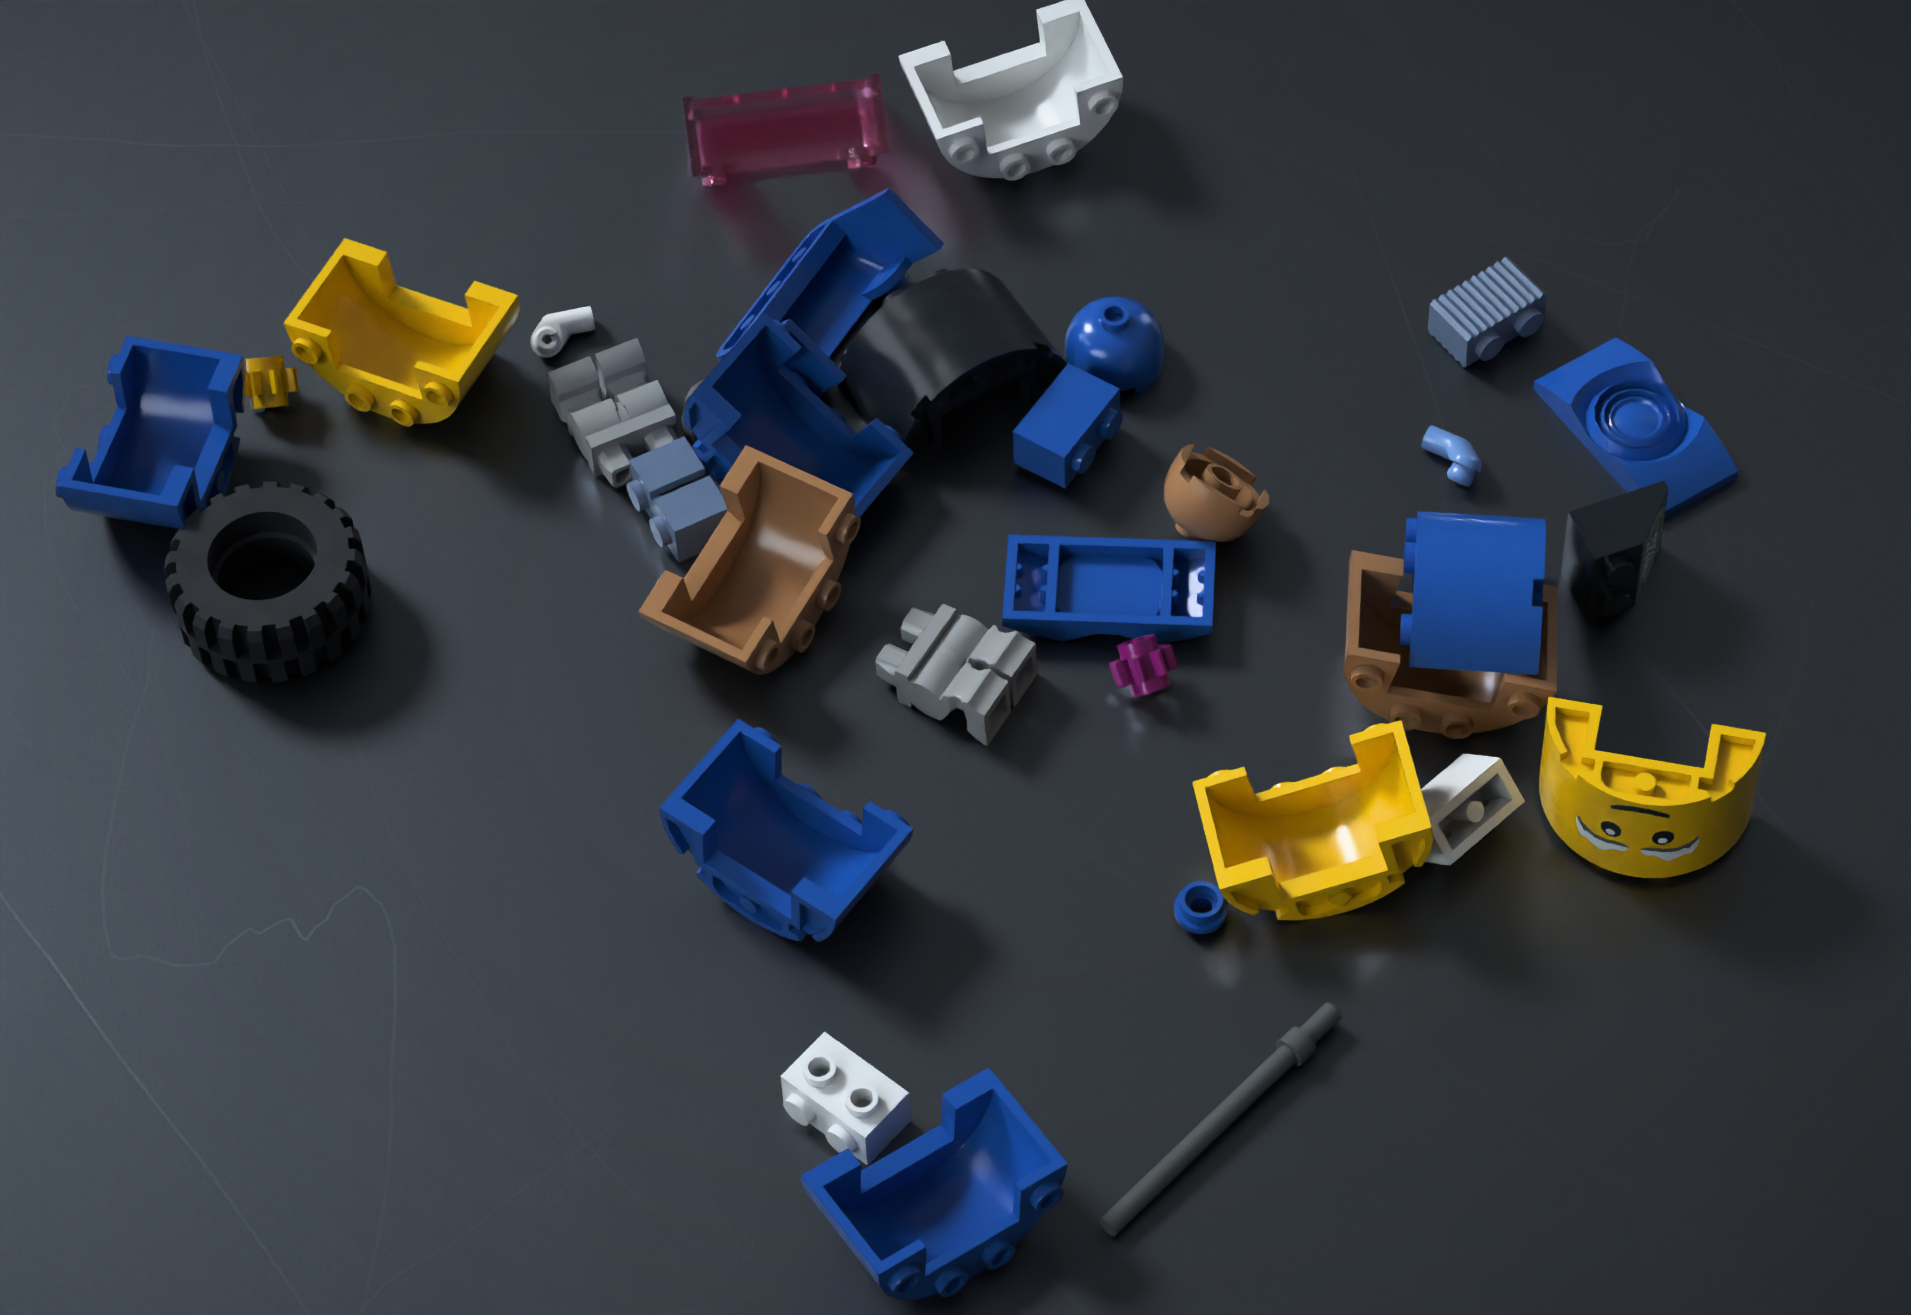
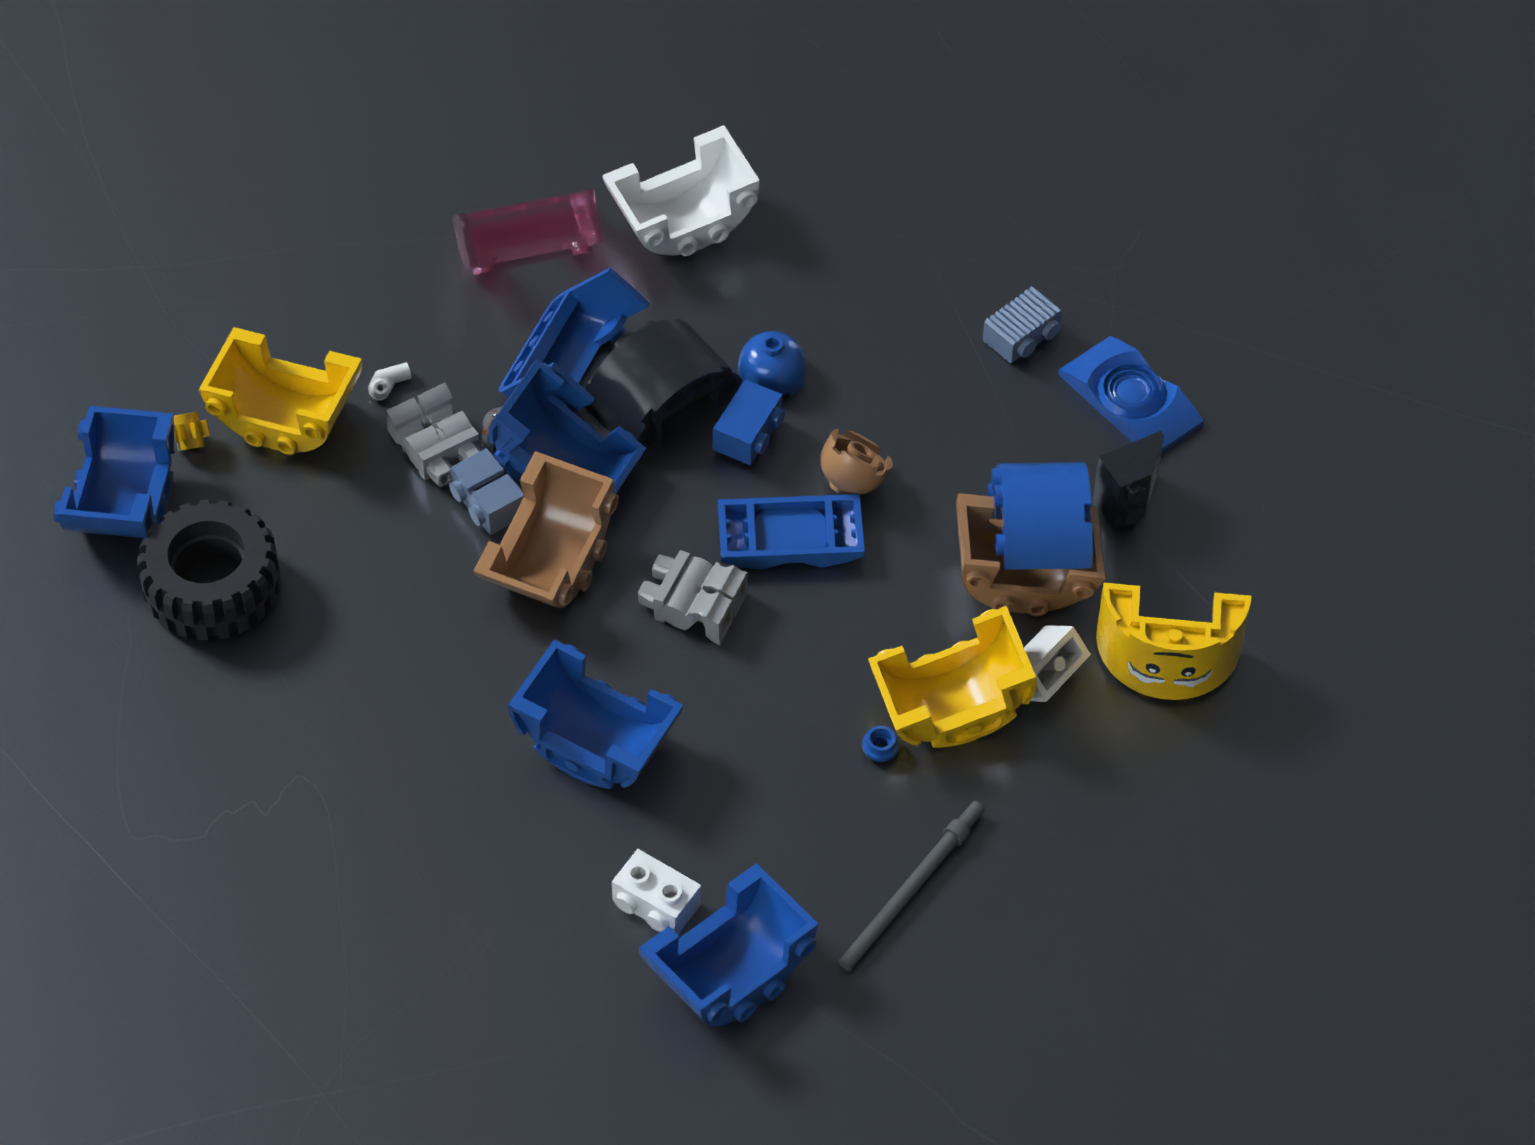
camera: 10 degrees left, 0 degrees up
magenta gear [1109,634,1179,697] -> none
medium blue arm [1421,425,1482,487] -> none

